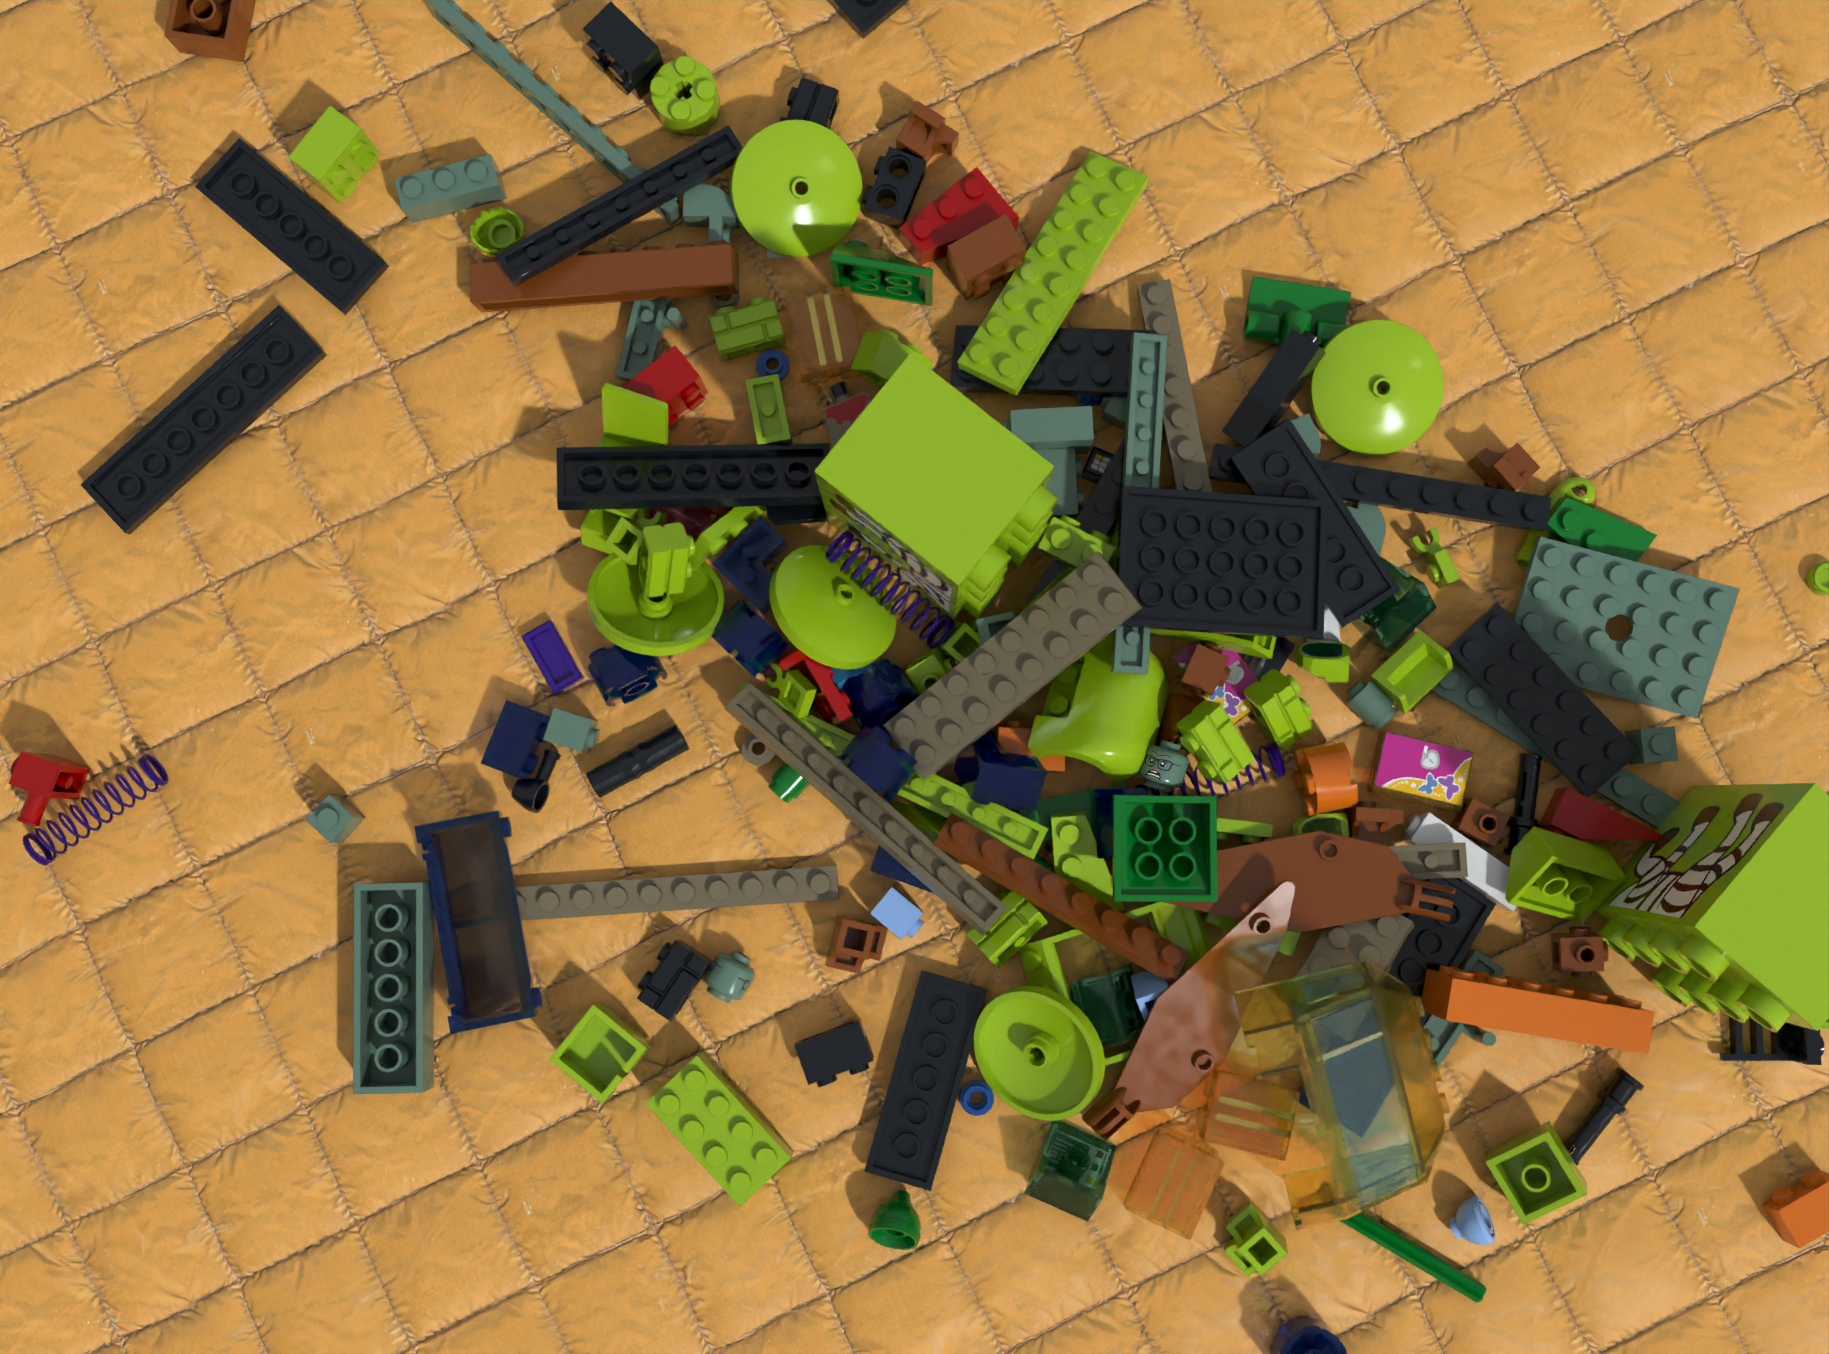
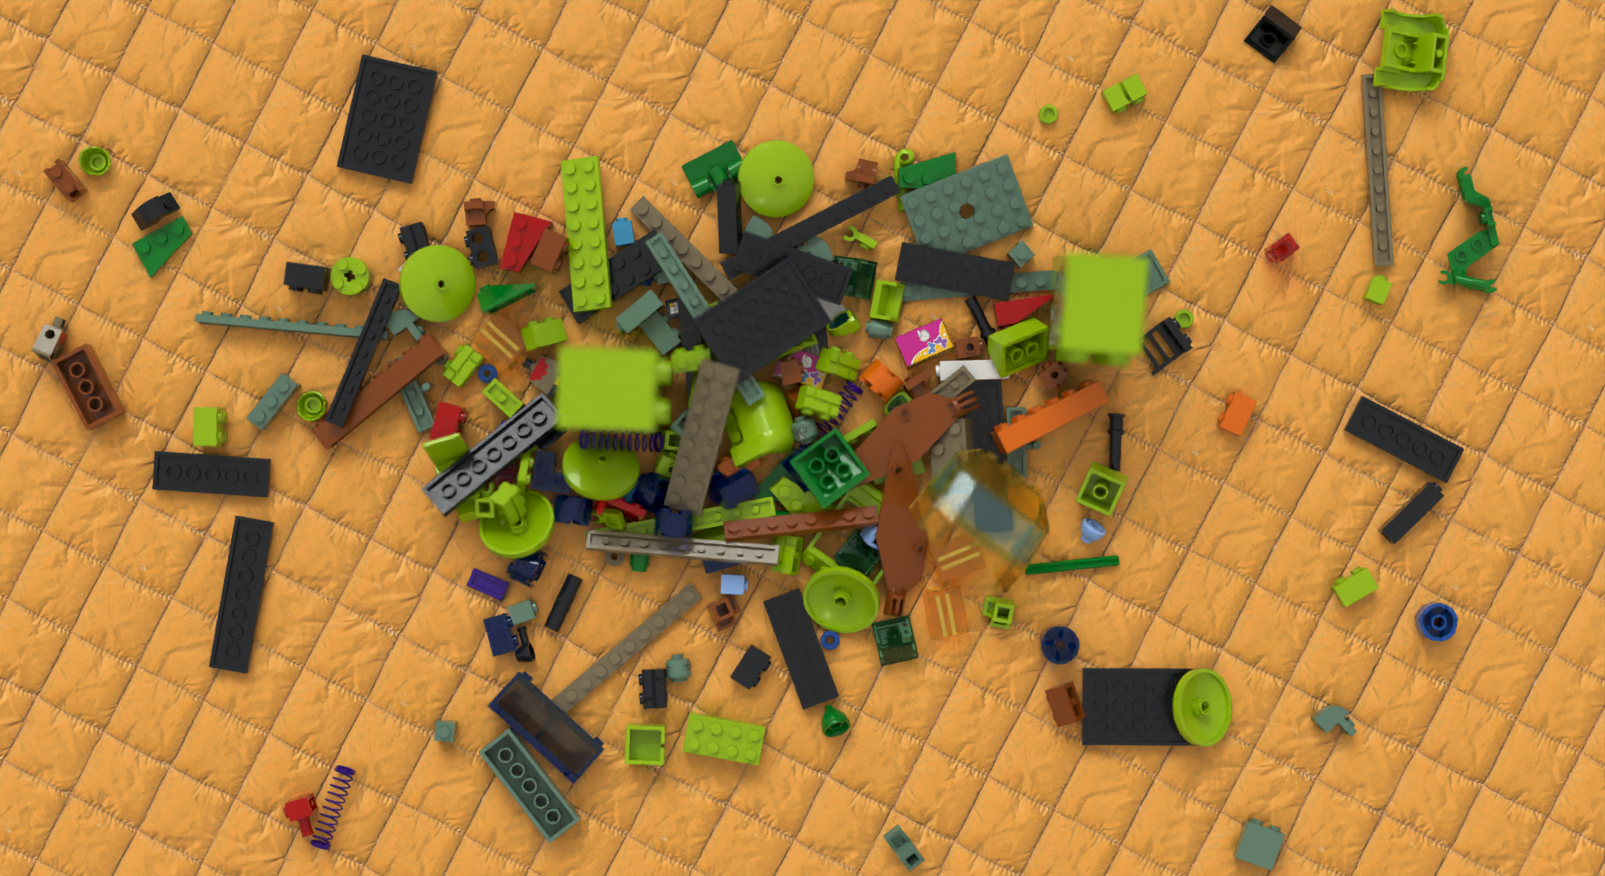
camera: 40 degrees left, 5 degrees up
none -> dark azure brick [612,217,635,247]

